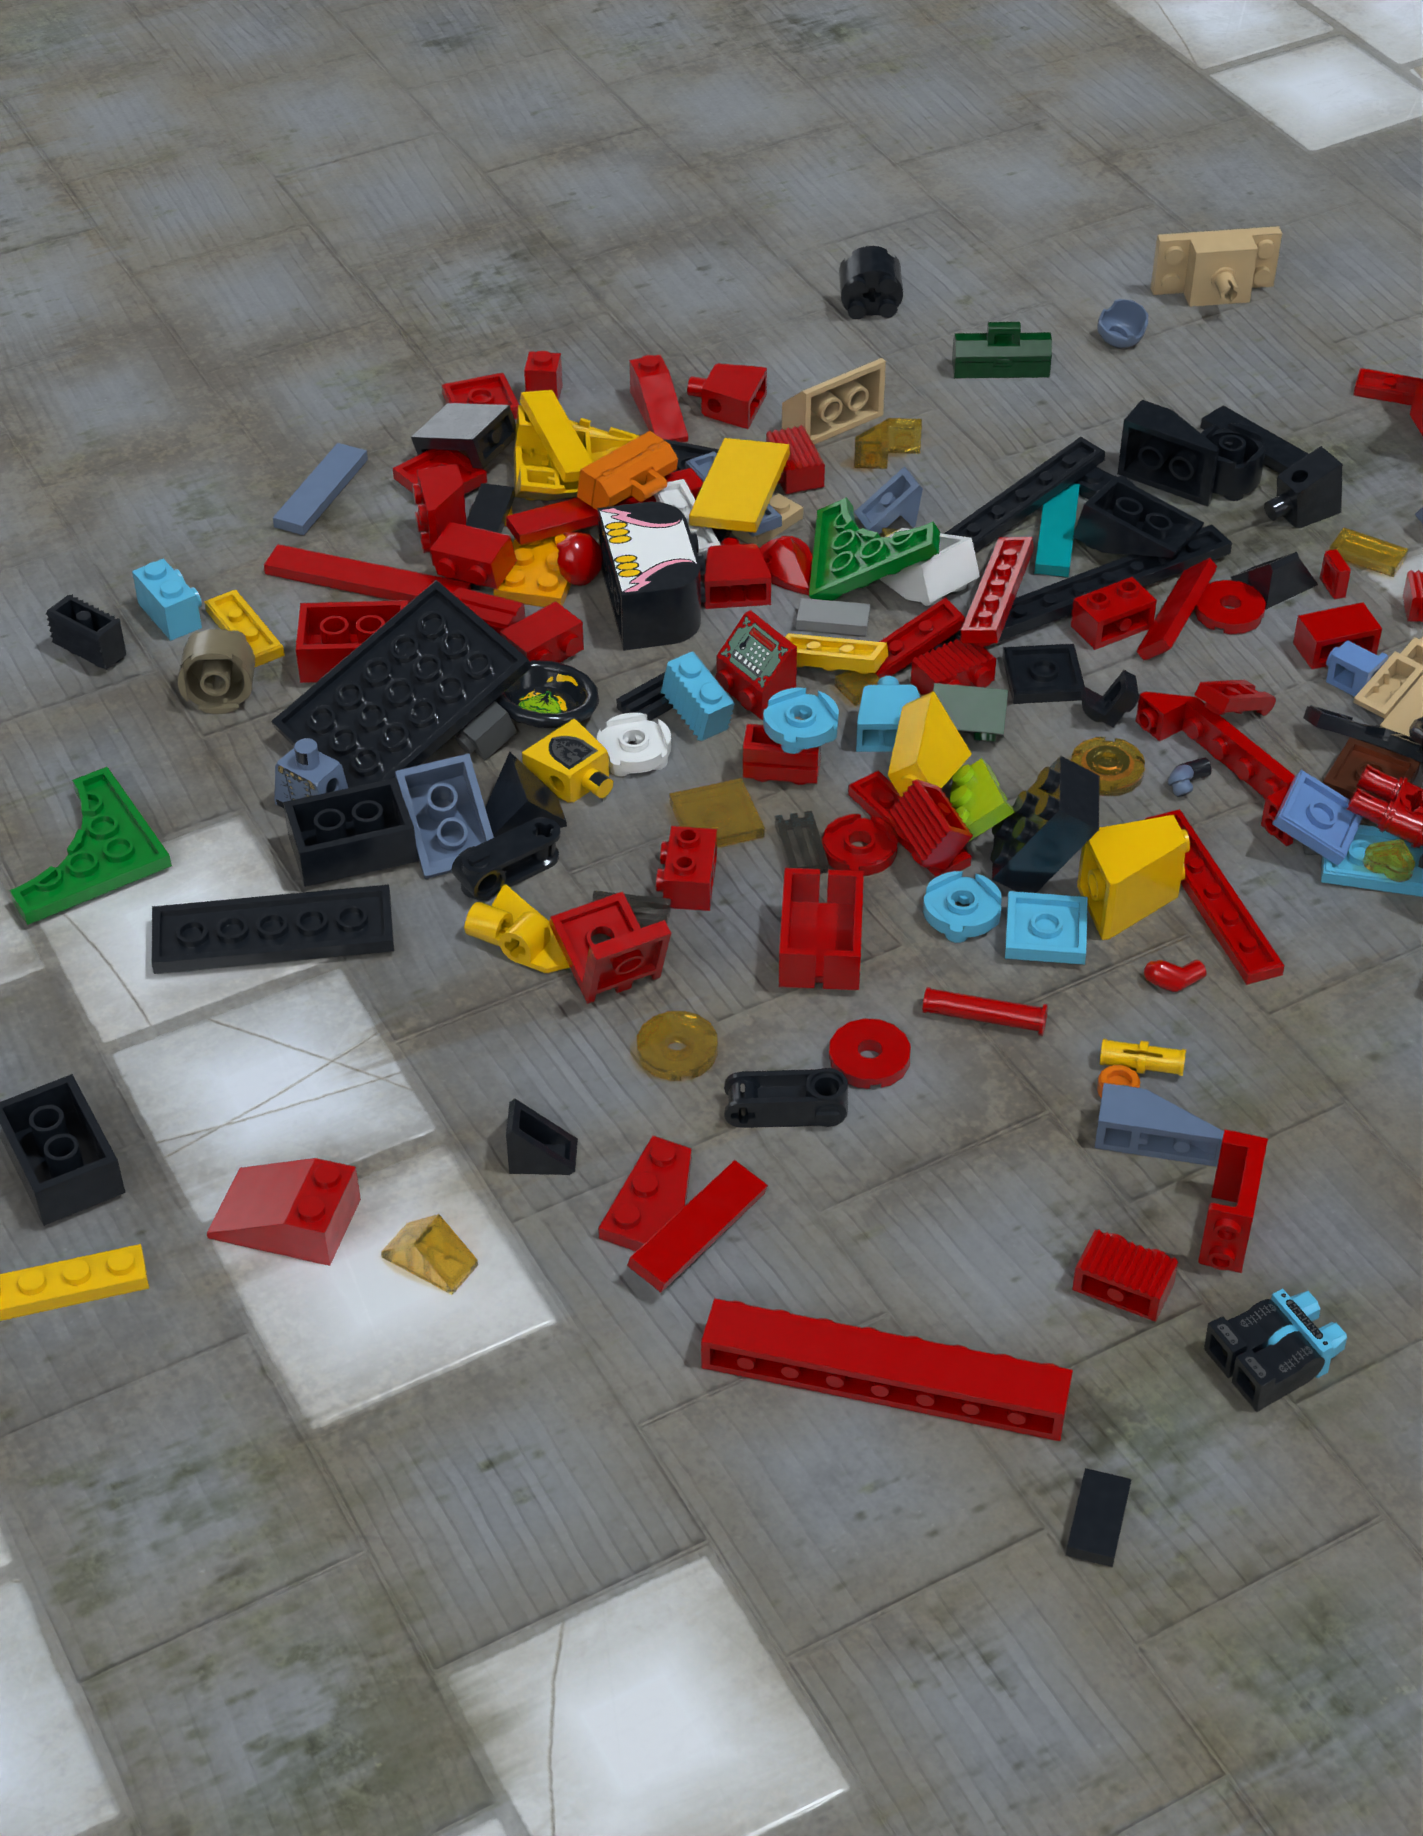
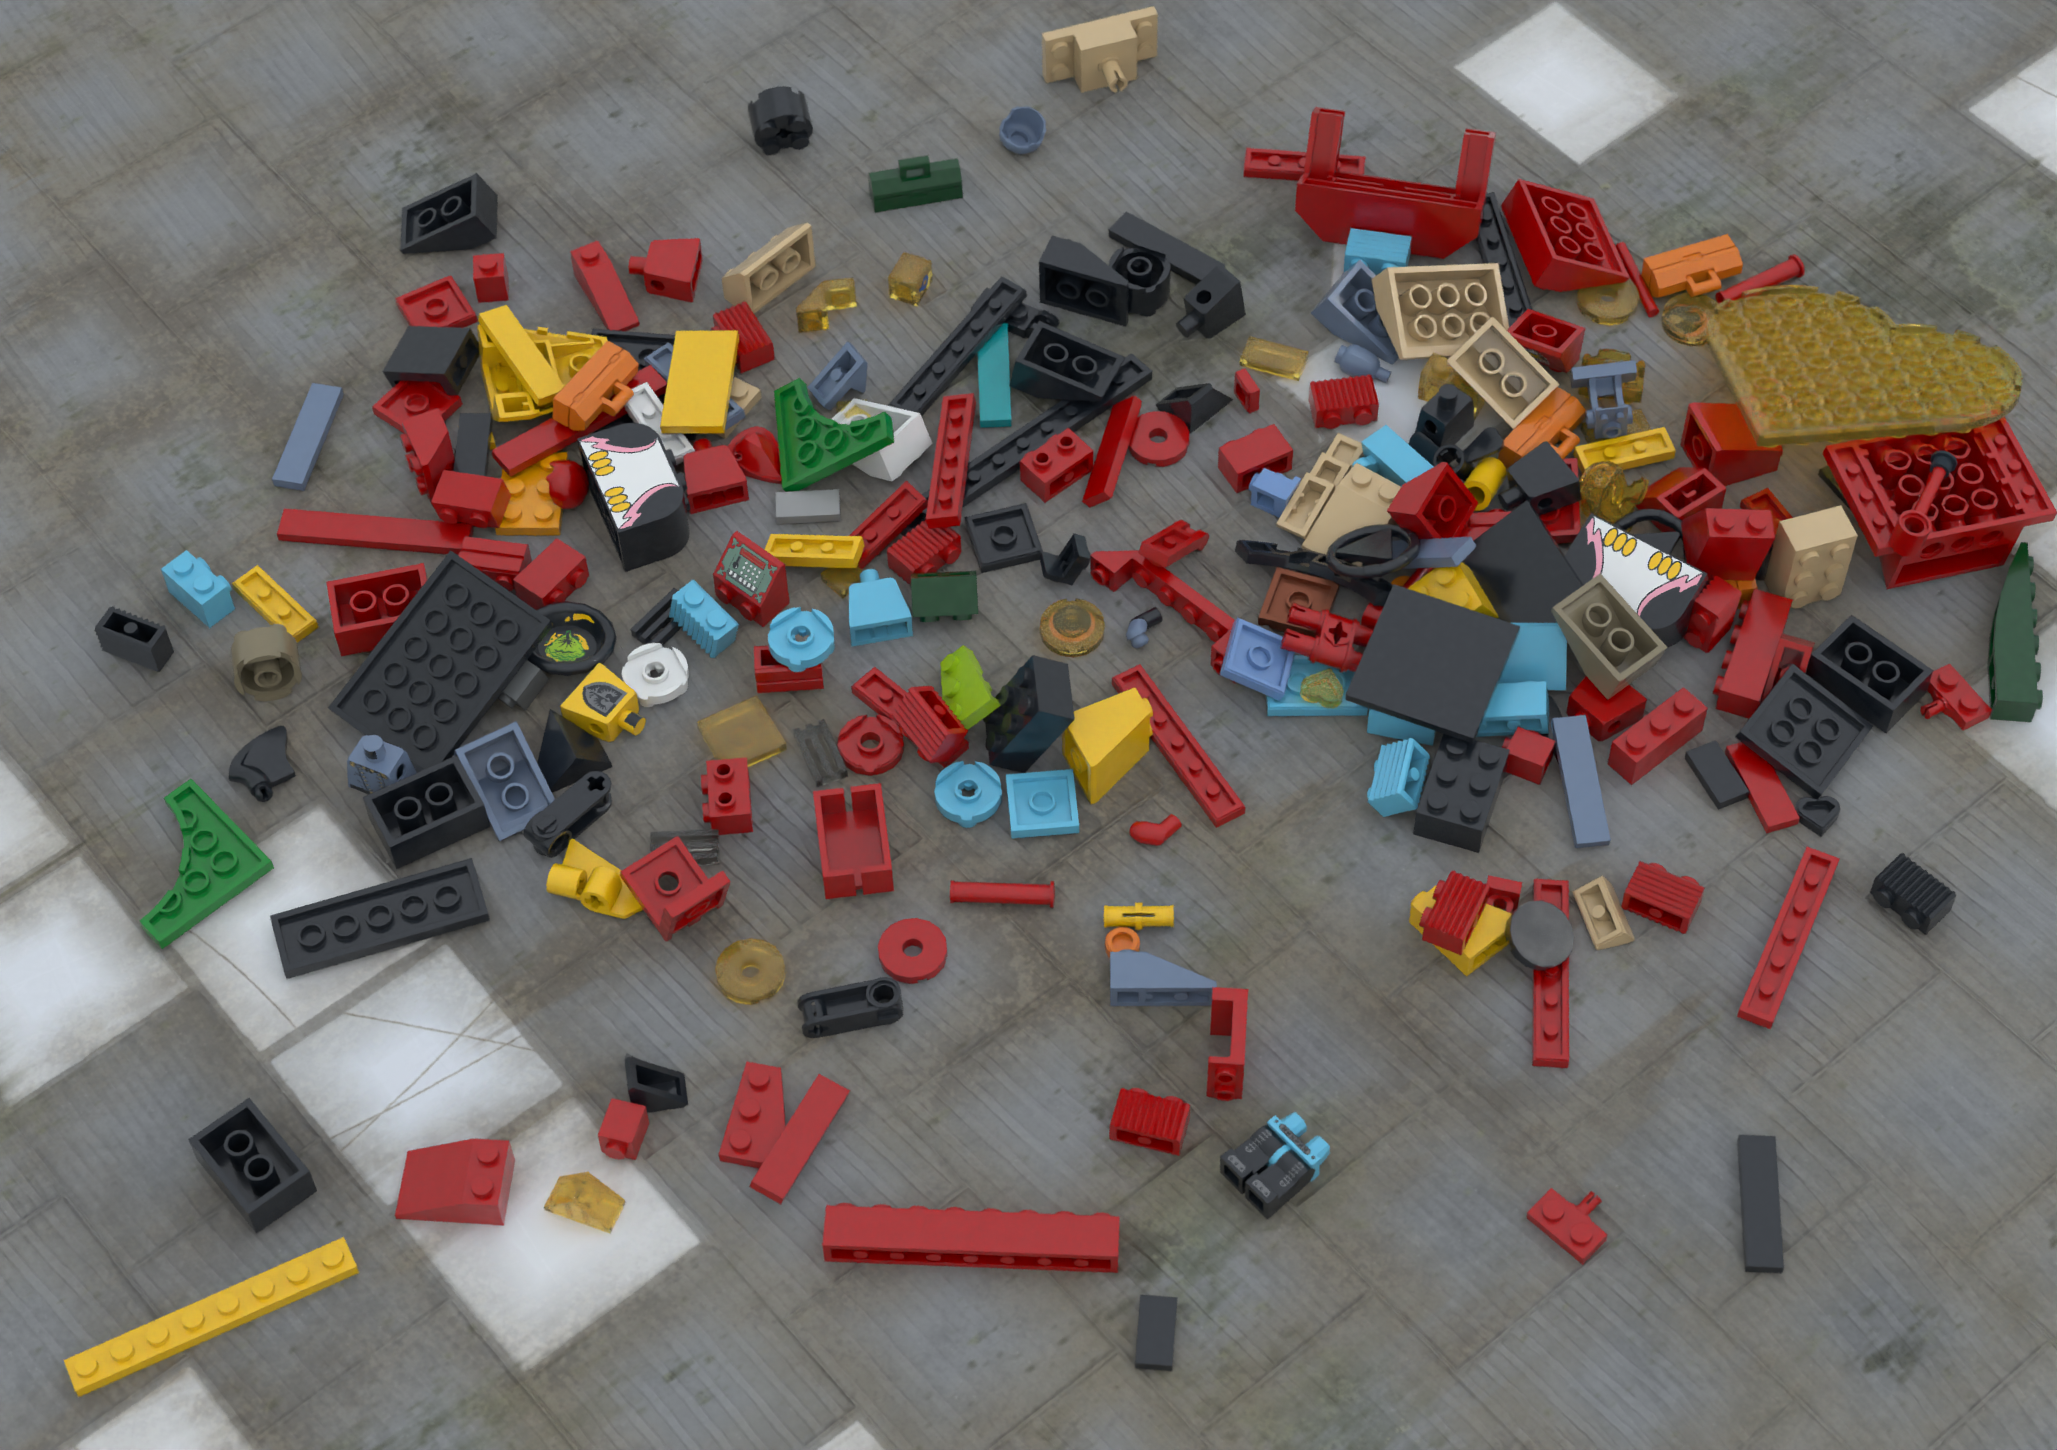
camera: 10 degrees left, 10 degrees up
yellow slope [888,691,972,797] -> none
none -> black arm [229,726,296,802]
none -> black slope [400,173,498,254]
none -> red brick [598,1098,649,1160]
none -> clear yellow brick [888,252,933,306]

